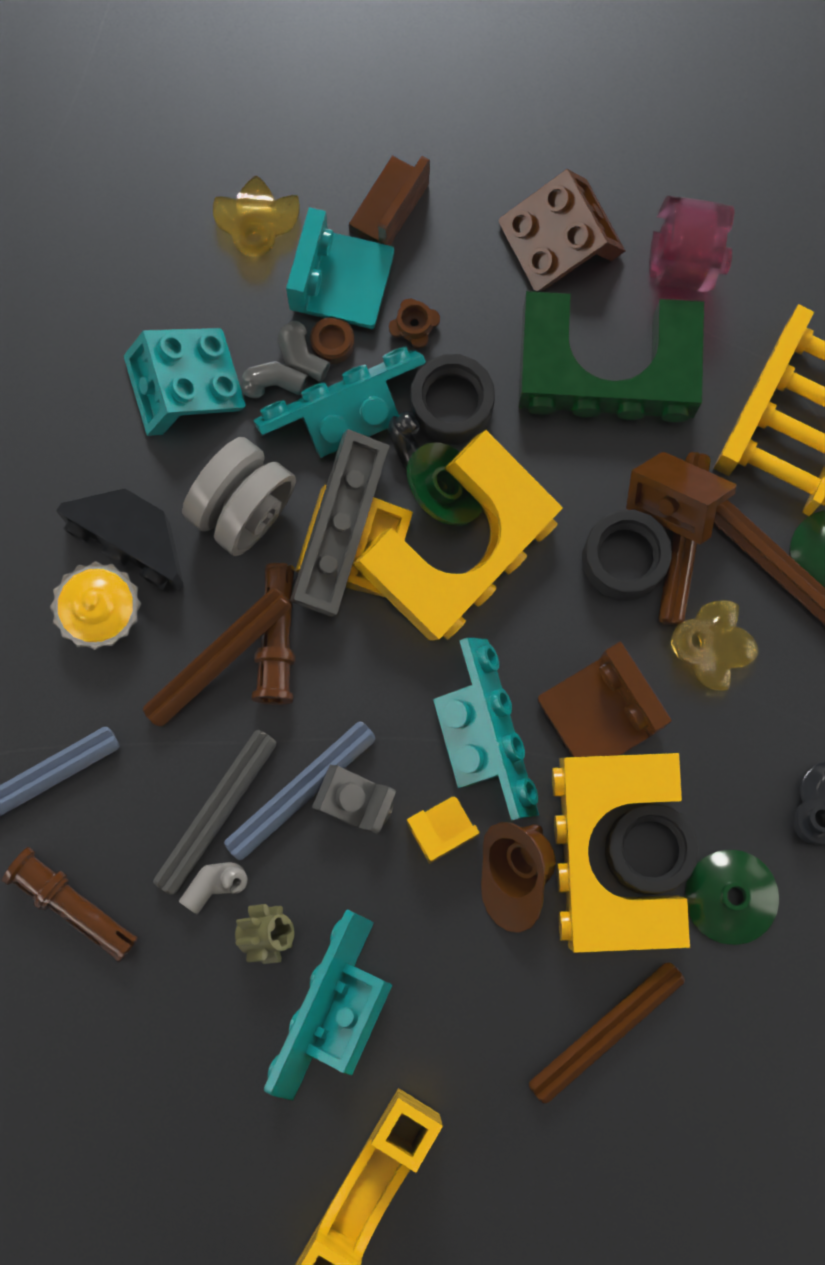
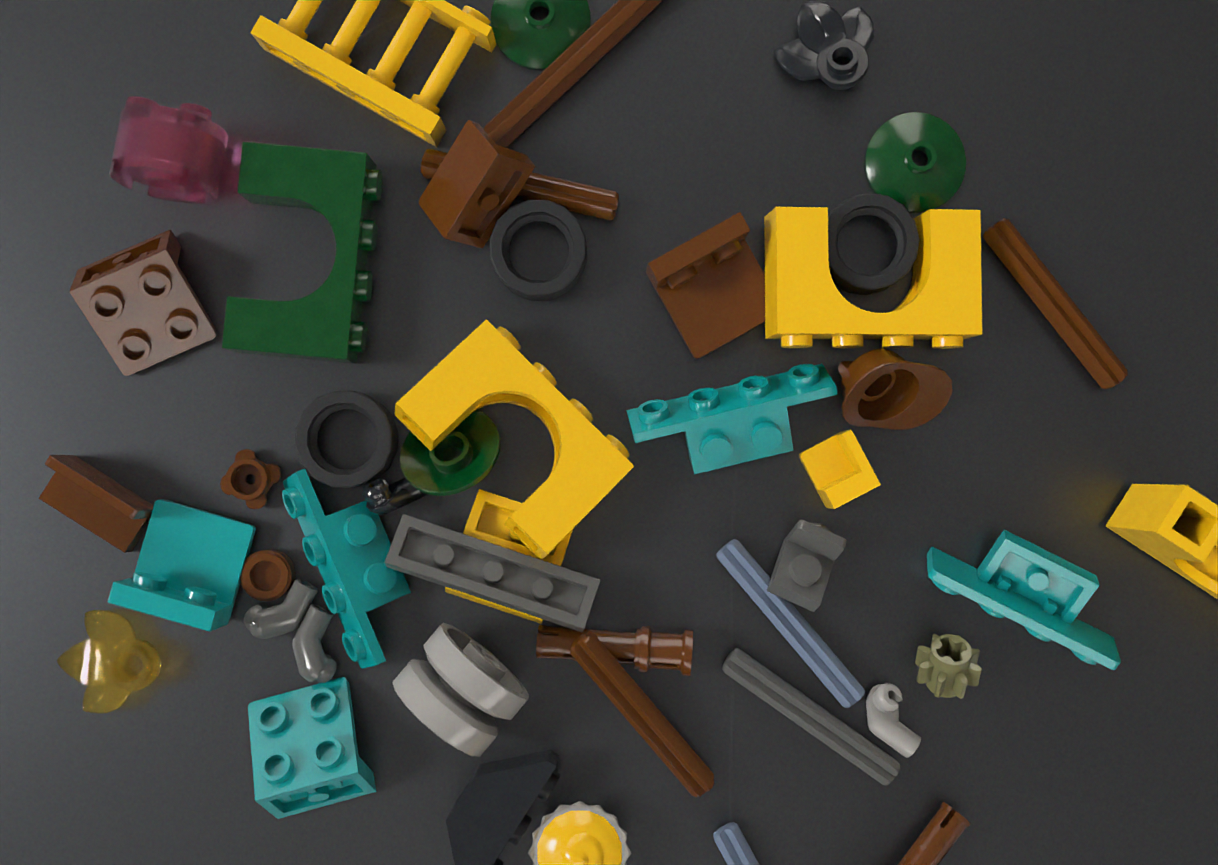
camera: 85 degrees left, 10 degrees up
clear yellow plate [671,600,759,691] -> none

